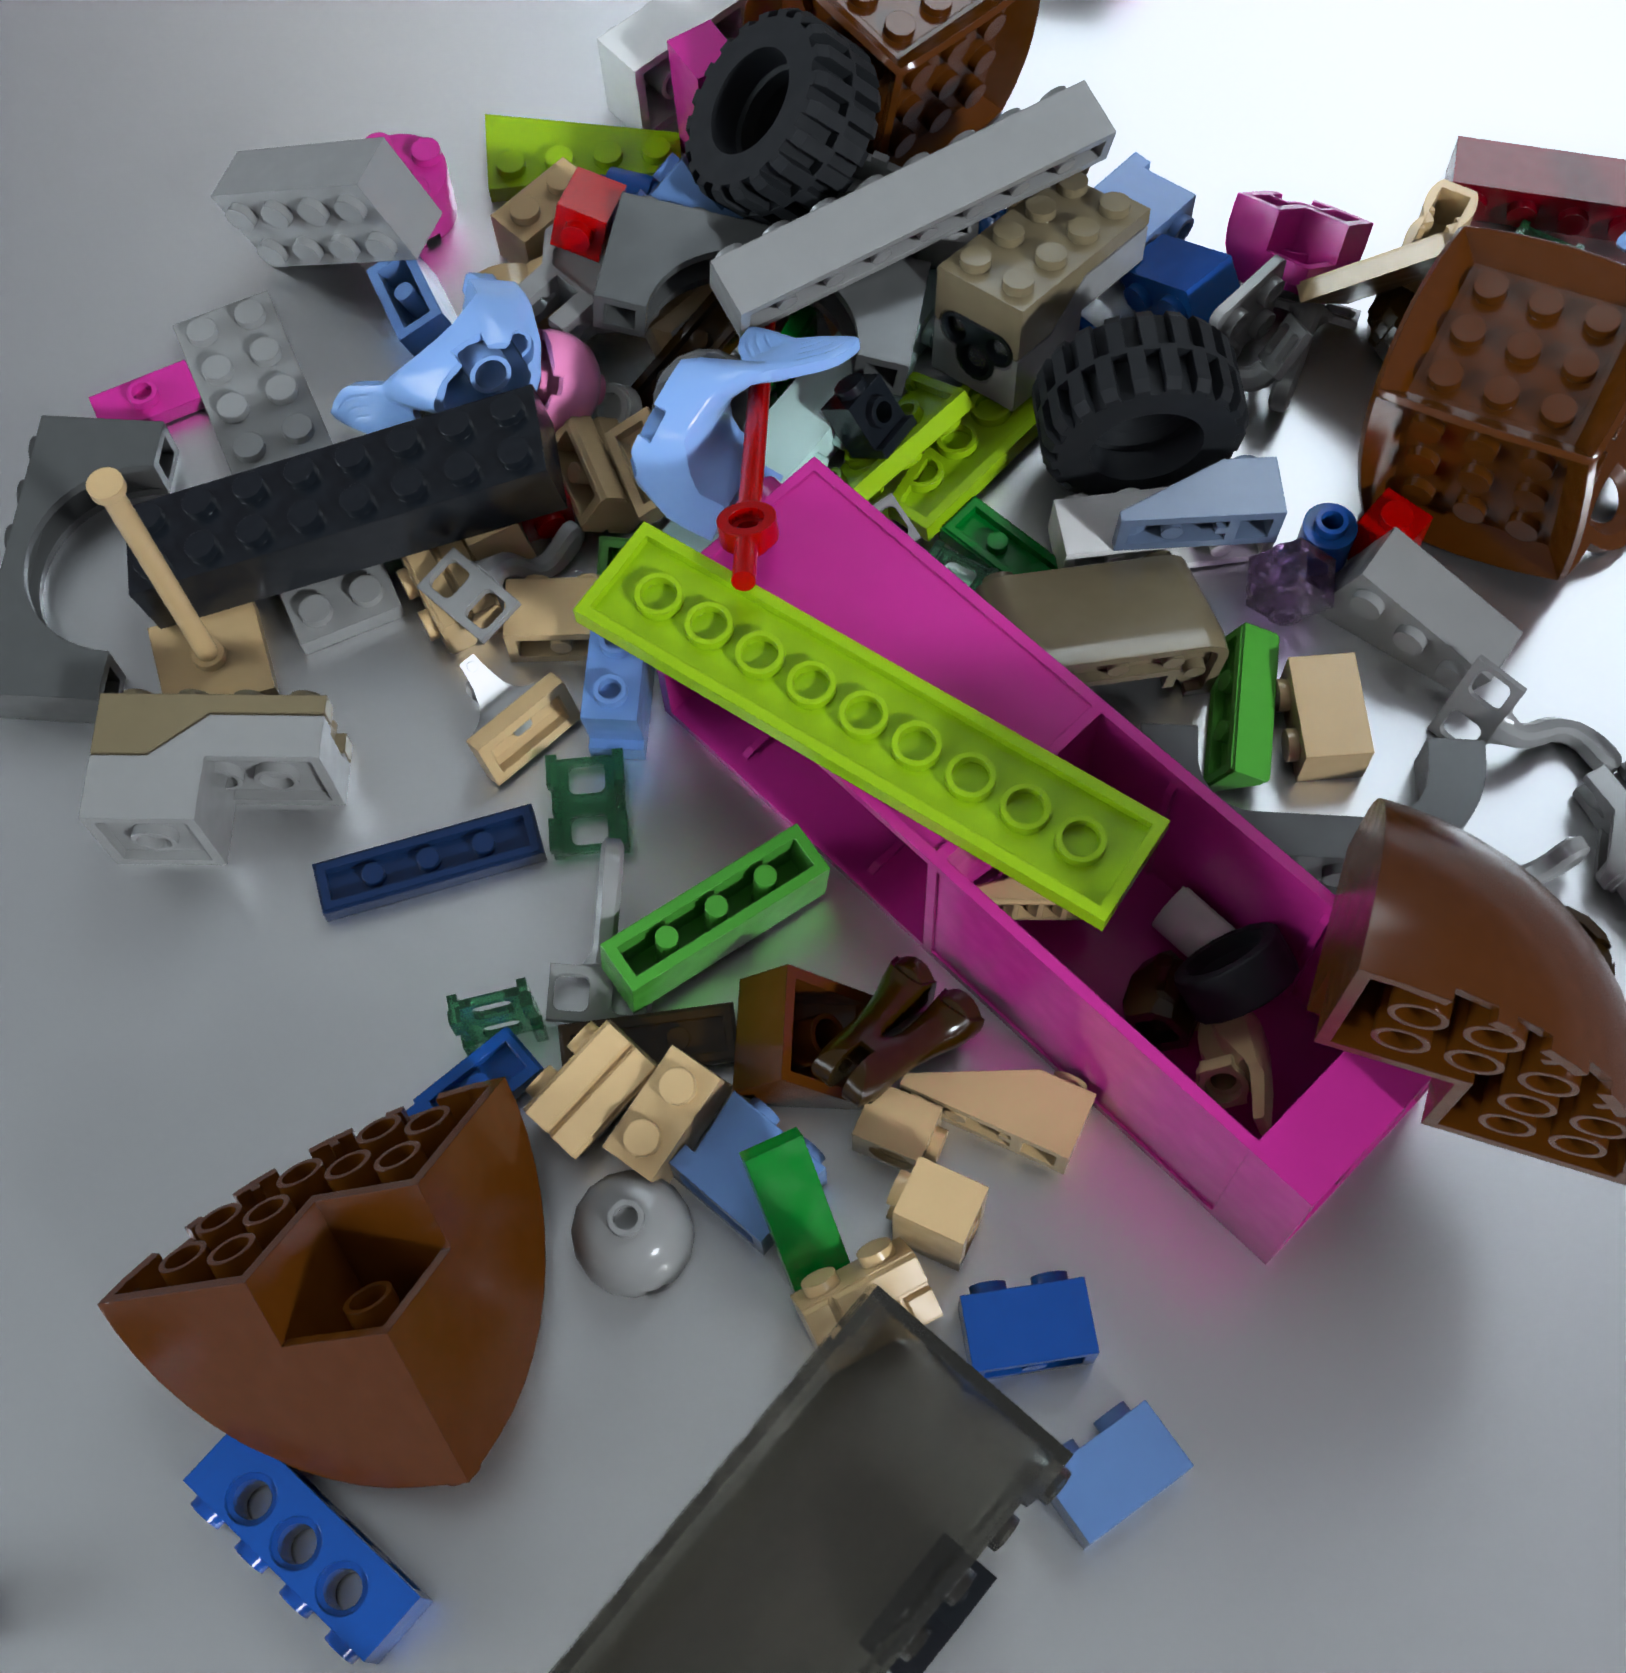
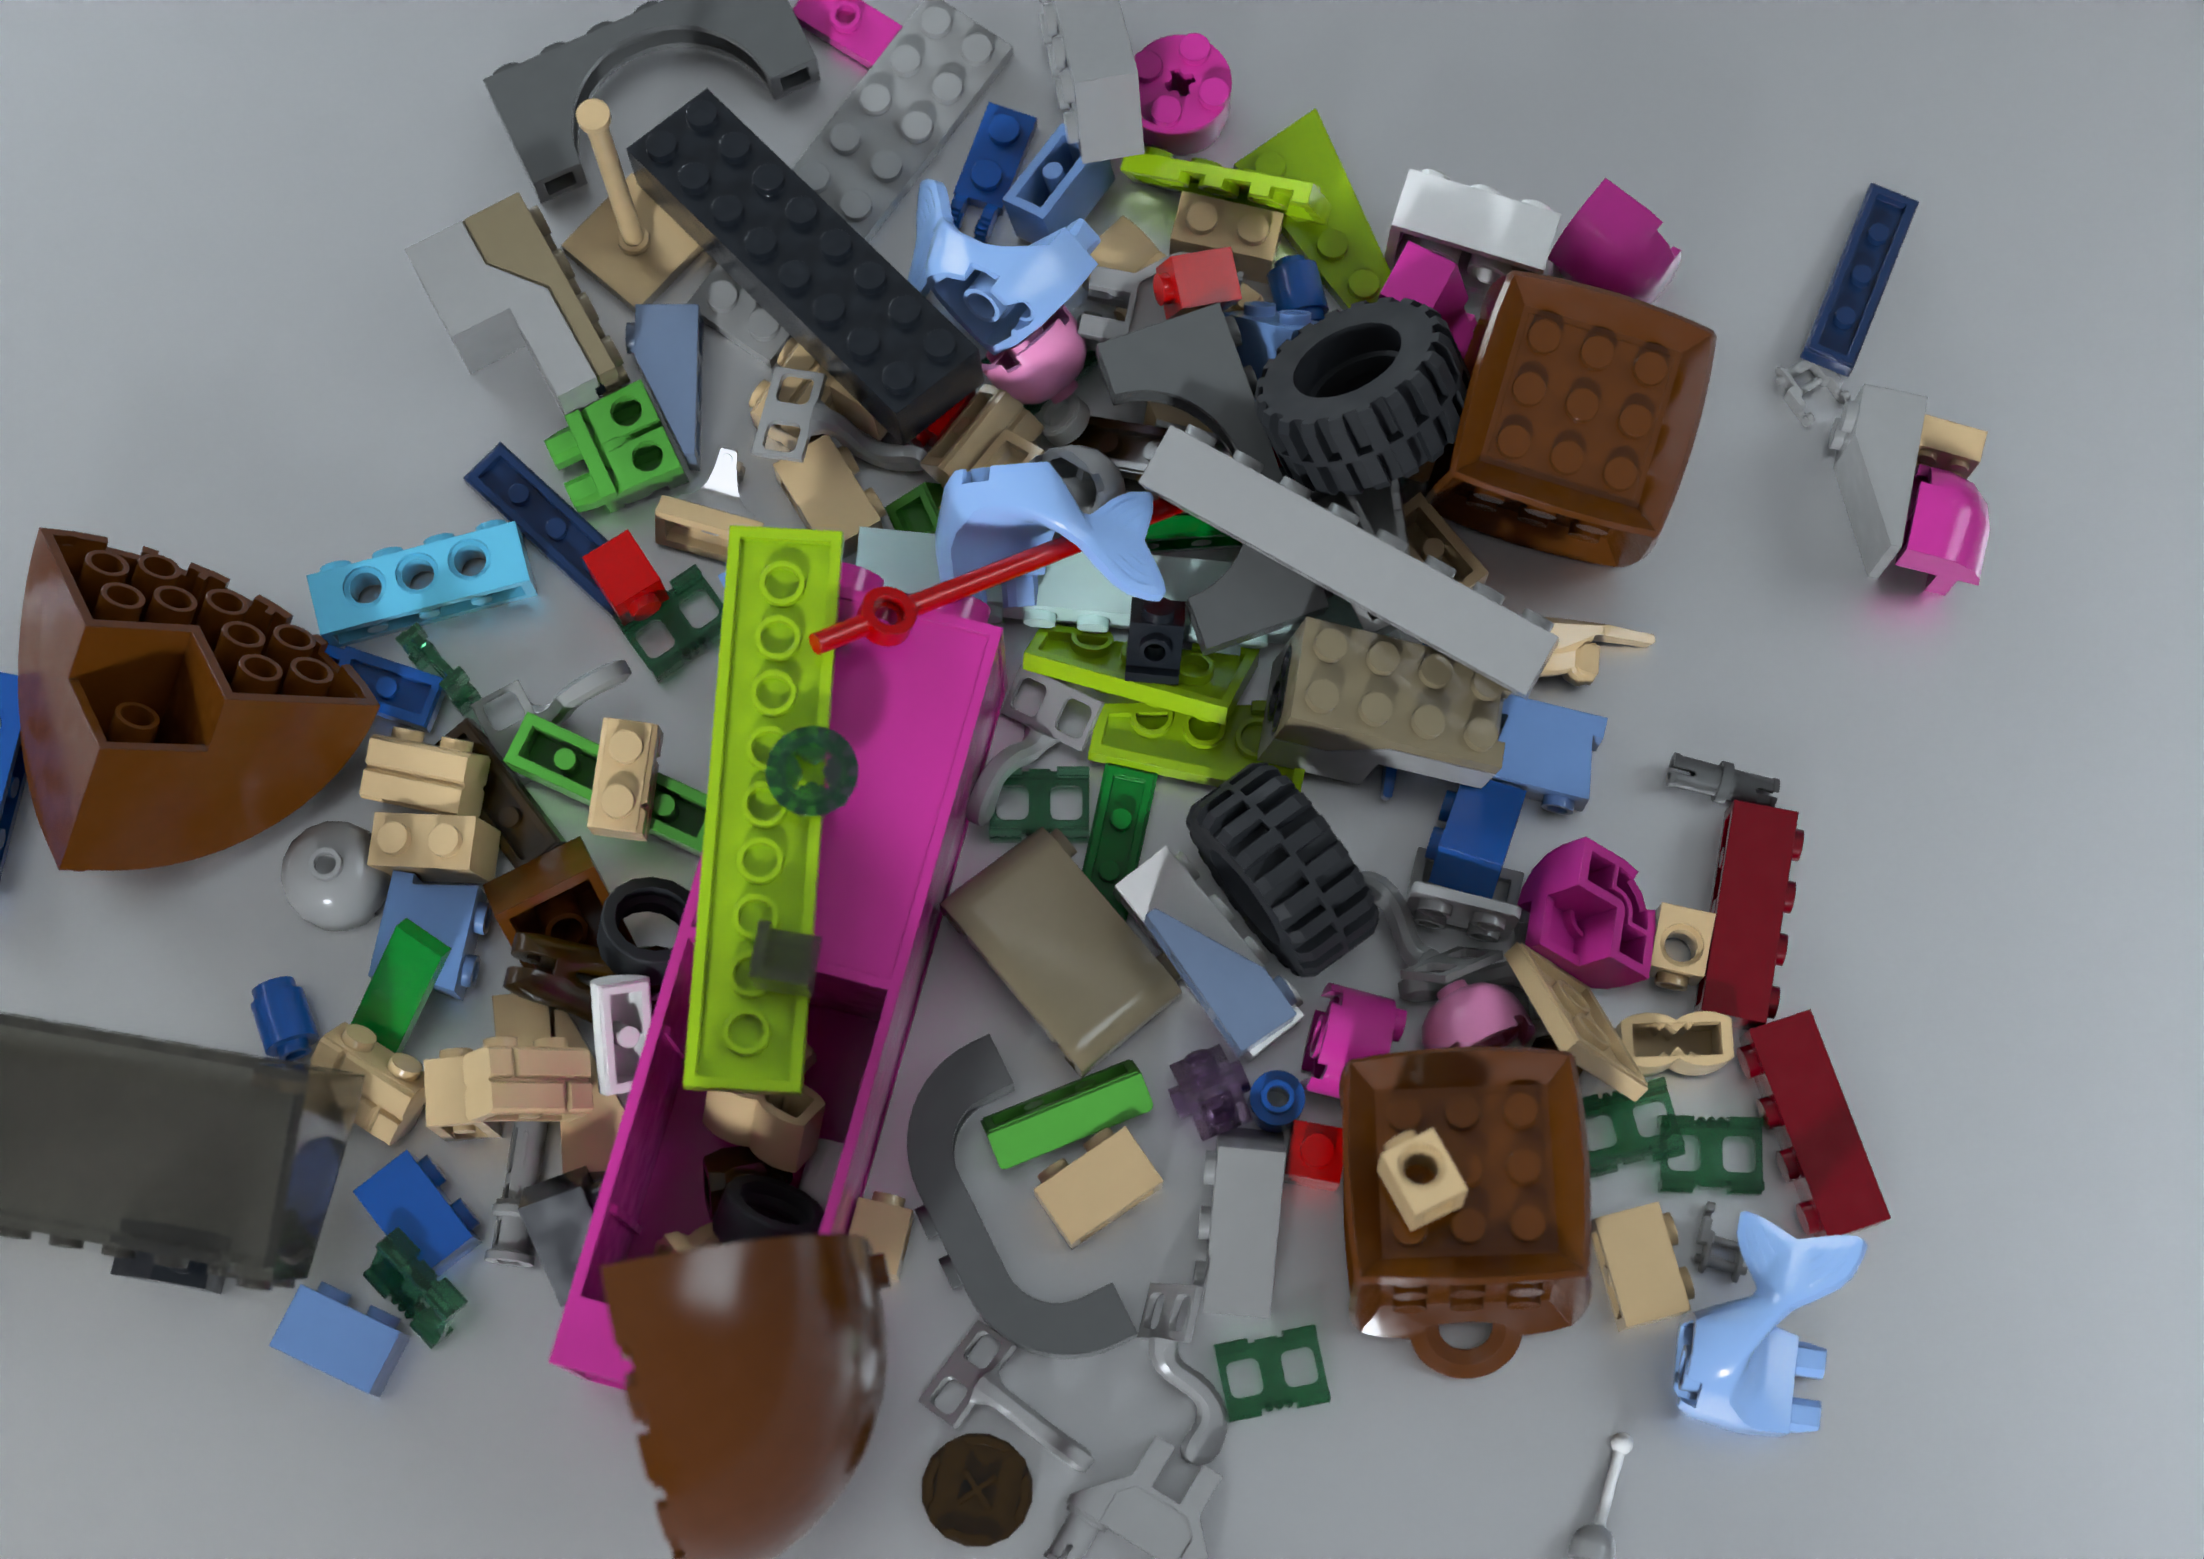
camera: 55 degrees right, 10 degrees up
none -> blue brick [250,976,319,1062]
none -> medium azure brick [306,519,538,647]
none -> clear green piece [363,1227,468,1349]
none -> tan brick [462,1036,594,1122]
none -> light grey pin [484,1121,548,1267]
none -> black slope [518,1166,602,1307]
none -> bright green hips [544,379,689,513]
none -> red brick [582,529,669,626]
none -> tan brick [587,717,664,842]
none -> white brick [590,974,652,1096]
none -> black tyre [597,877,690,986]
none -> sand blue slope [625,304,704,471]
none -> tan brick [702,1085,826,1173]
none -> clear smoke panel [748,919,823,998]
none -> clear green gear [766,726,858,818]
none -> blue hinge [951,102,1037,244]
none -> lime wing [1120,146,1332,226]
none -> clear green piece [1213,1324,1331,1423]
none -> dark pink brick [1301,982,1407,1099]
none -> tan brick [1377,1127,1468,1231]
none -> bright pink cylinder [1422,979,1536,1049]
none -> tan brick [1649,902,1716,991]
none -> dark grey pin [1666,752,1780,807]
none -> dark red brick [1693,800,1804,1030]

